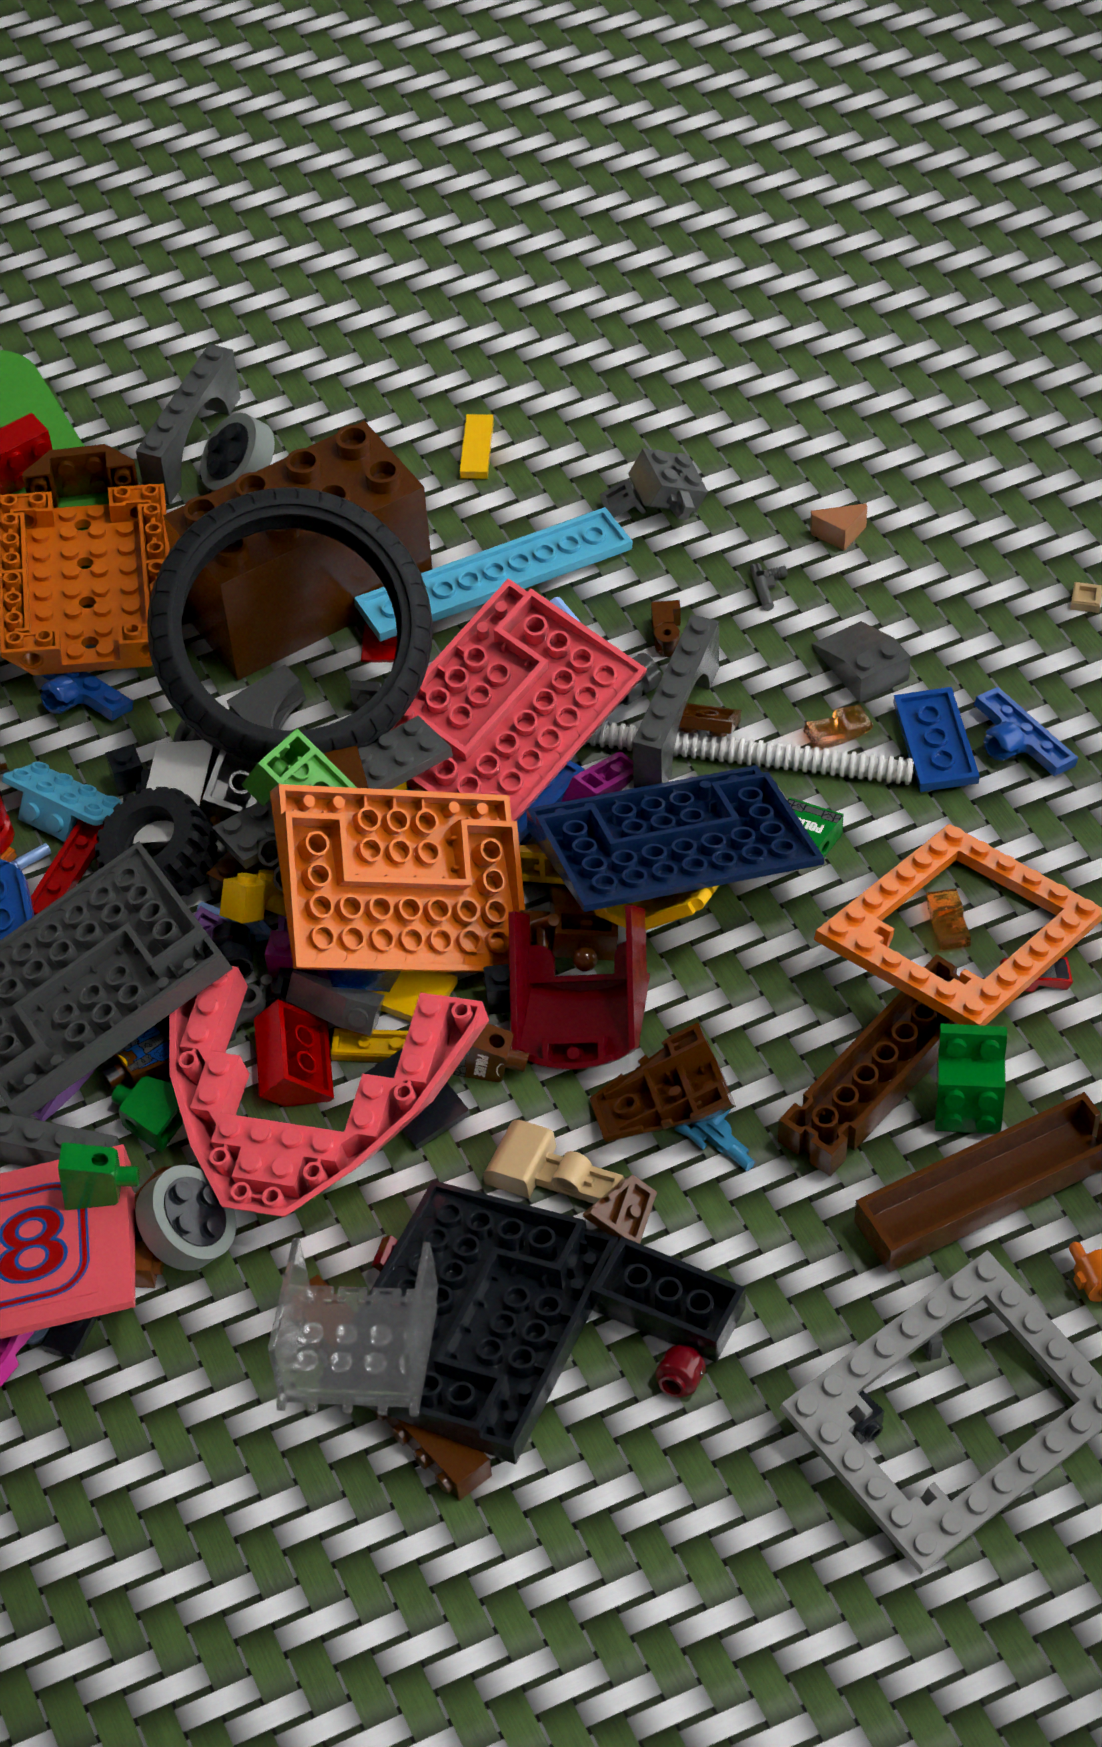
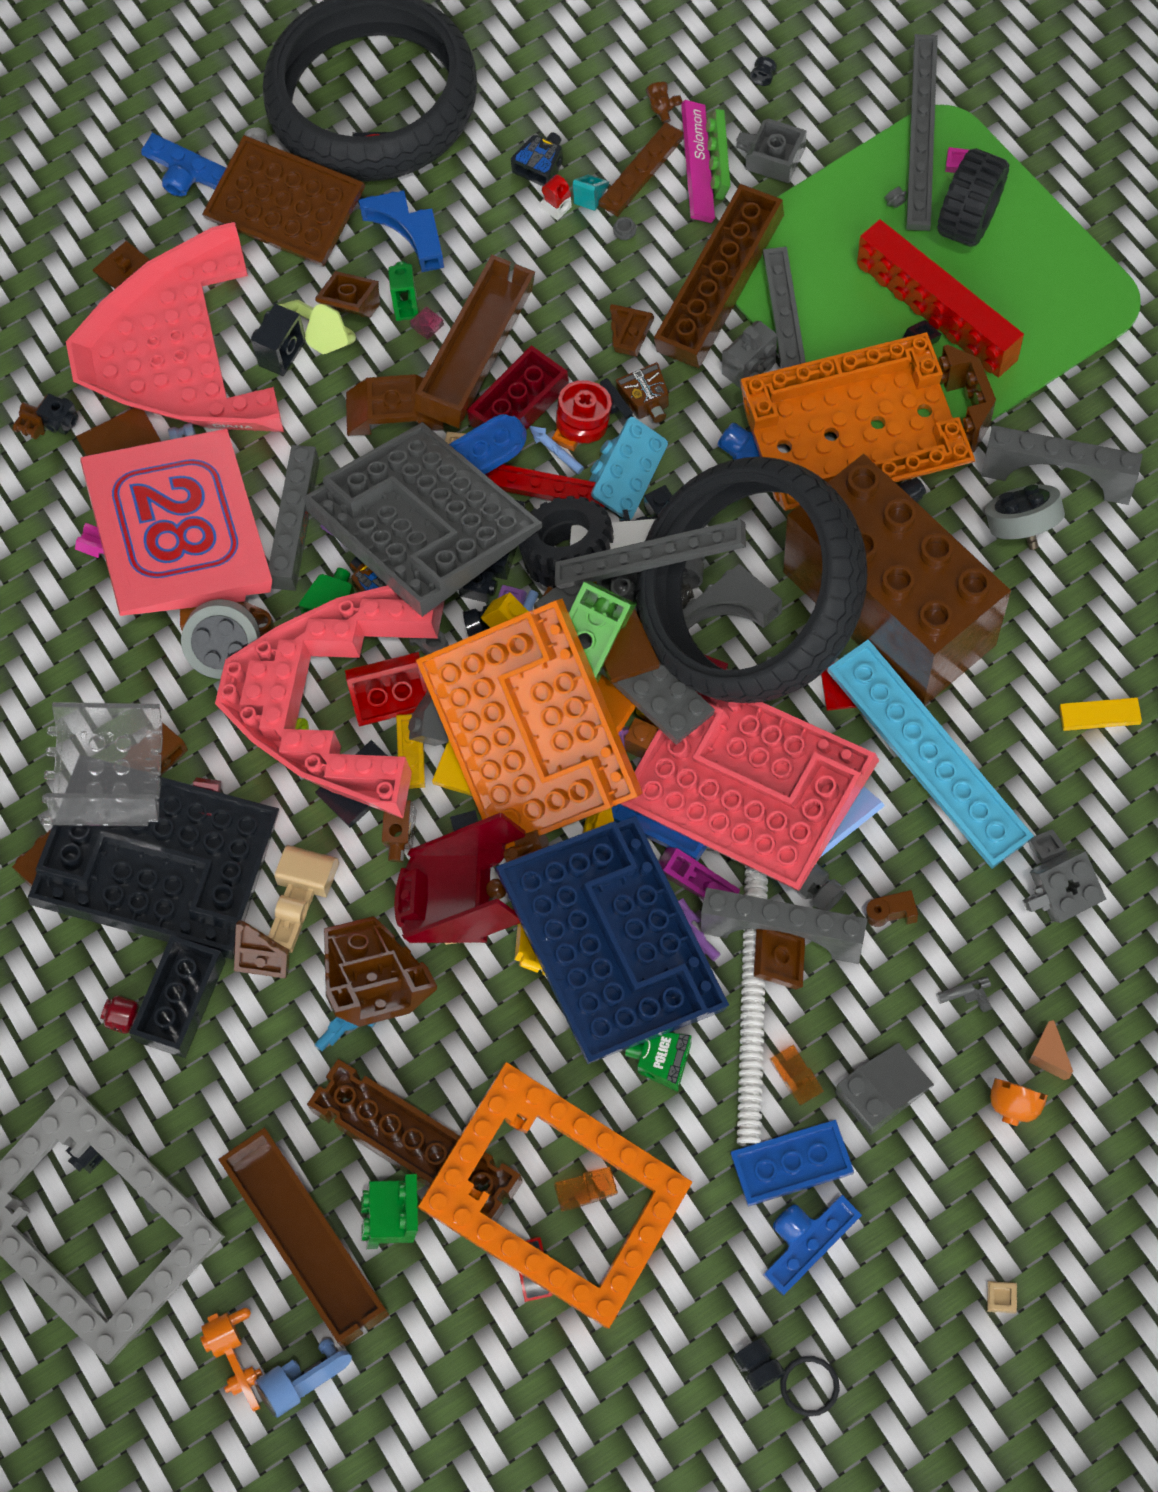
camera: 85 degrees right, 15 degrees up
green torso [58,1143,140,1210] -> none
none -> dark grey plate [555,519,746,589]
none -> orange cylinder [990,1078,1048,1126]

